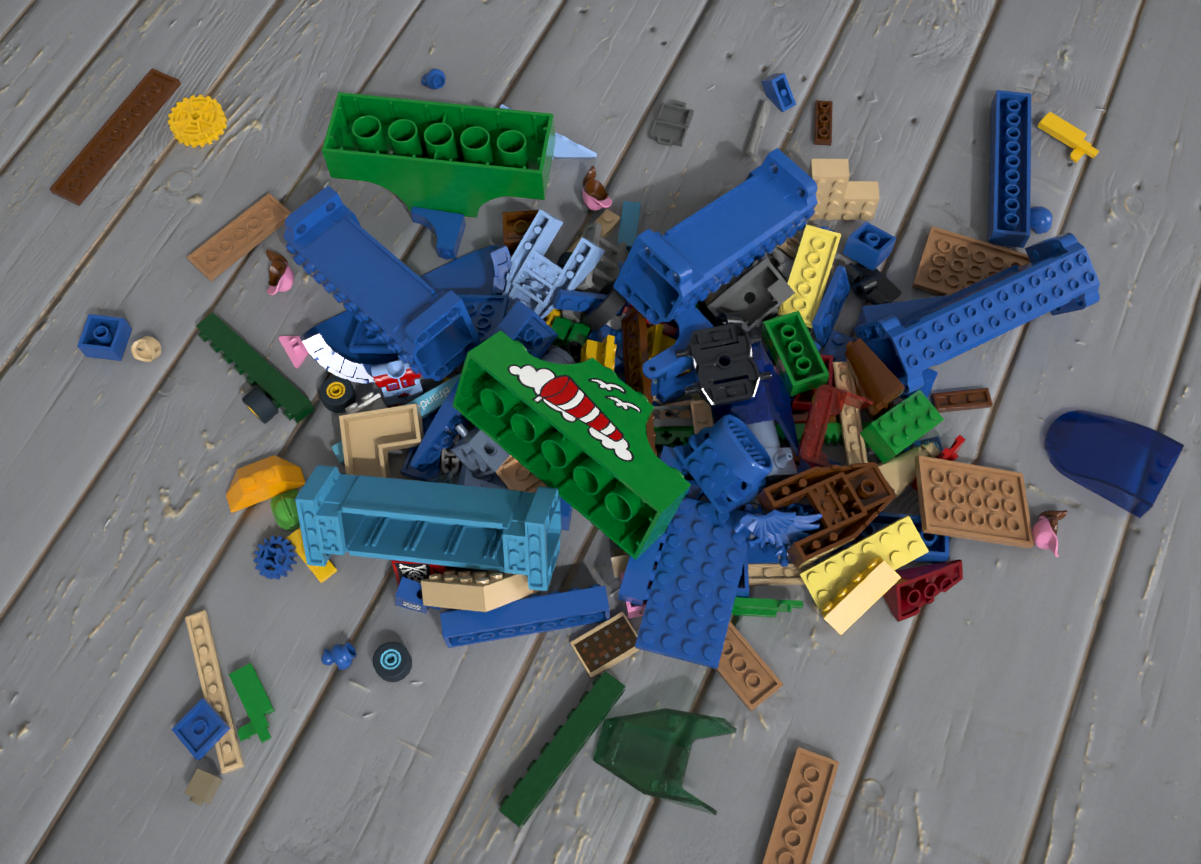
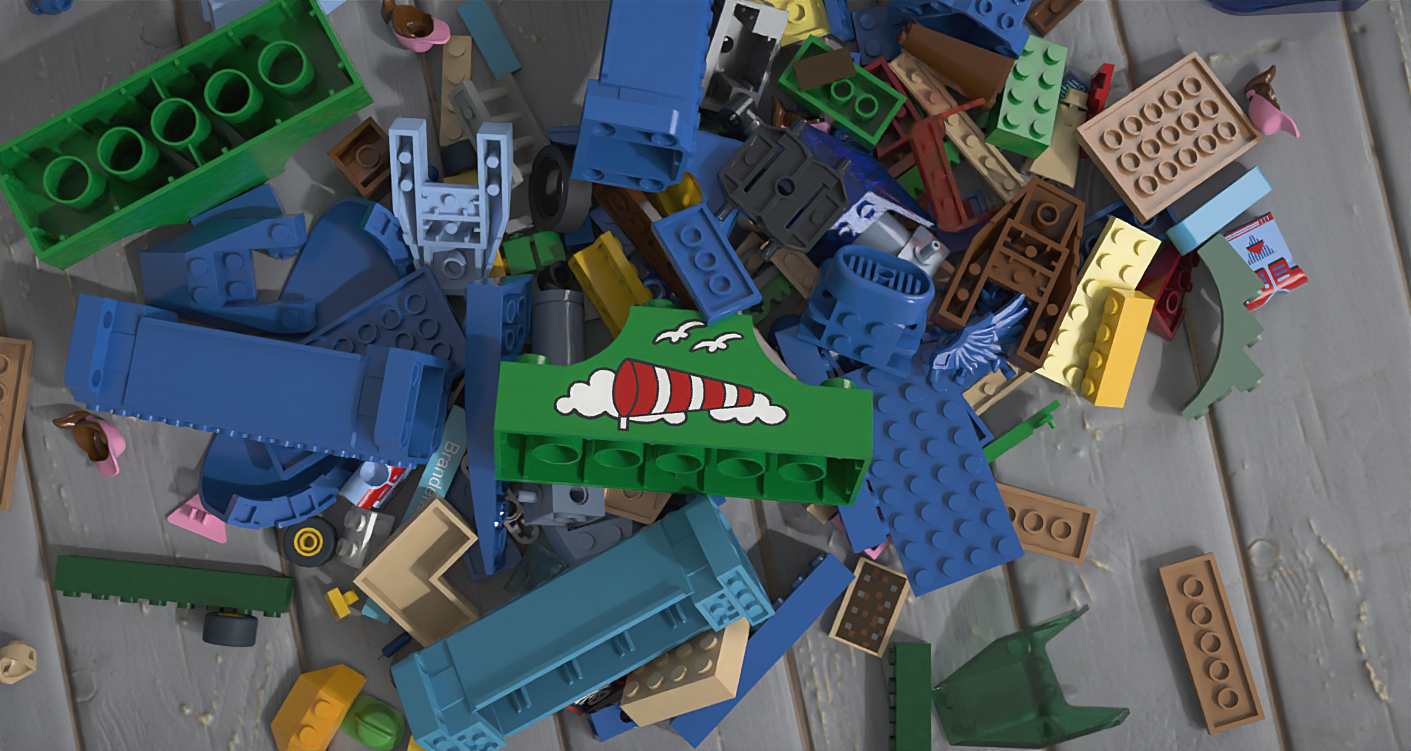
camera: 45 degrees left, 20 degrees up
blue plate [553,289,628,316] -> none
none -> blue wedge [139,213,317,334]
none -> yellow tile [323,587,359,621]
none -> blue tile [651,201,762,325]
none -> dark brown tile [792,46,857,92]
none -> beam [1165,165,1274,256]
none -> sand green arch [1179,231,1265,421]
none -> piece [1222,212,1308,312]

